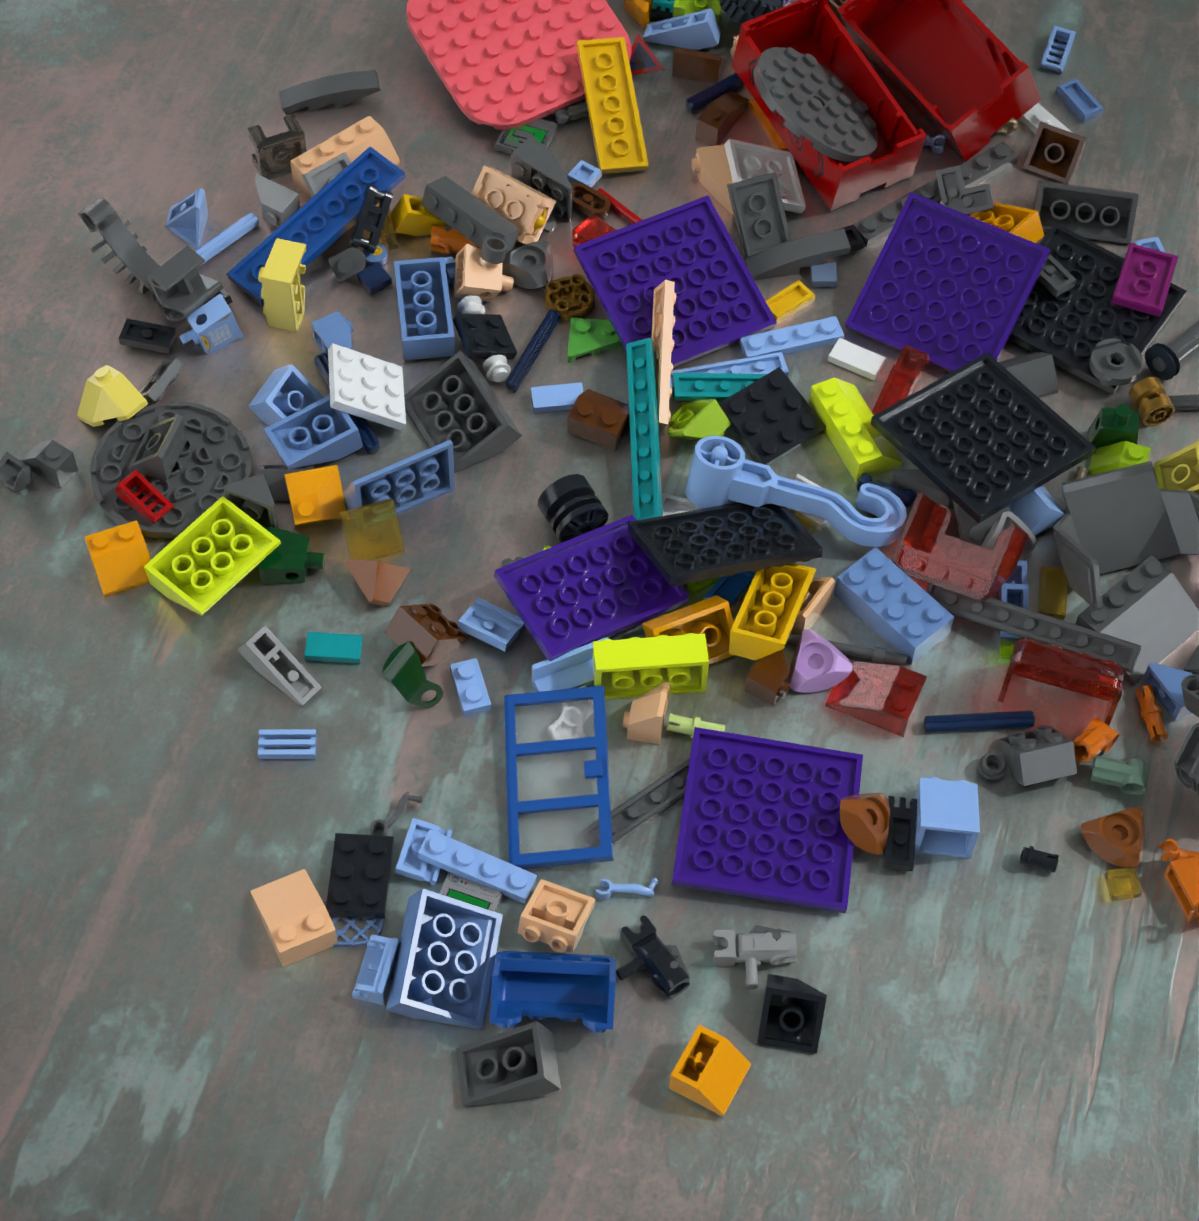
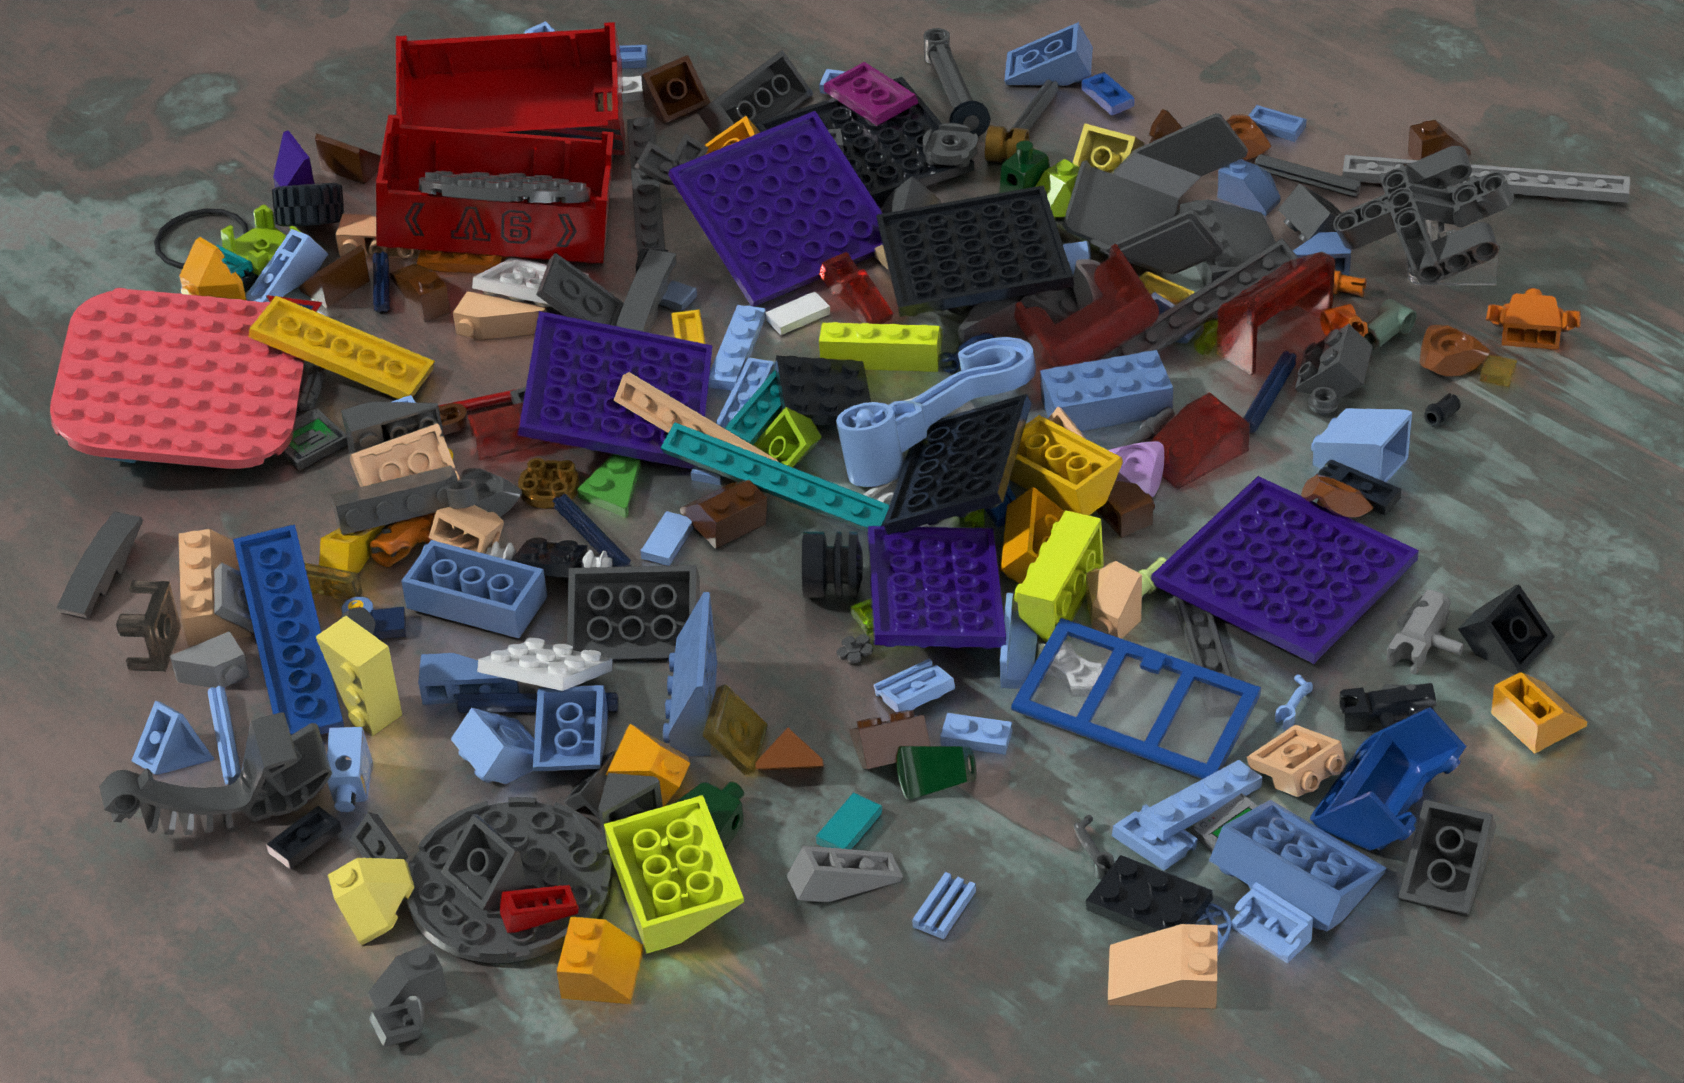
camera: 55 degrees left, 15 degrees down
black plate [349,184,393,254] -> none

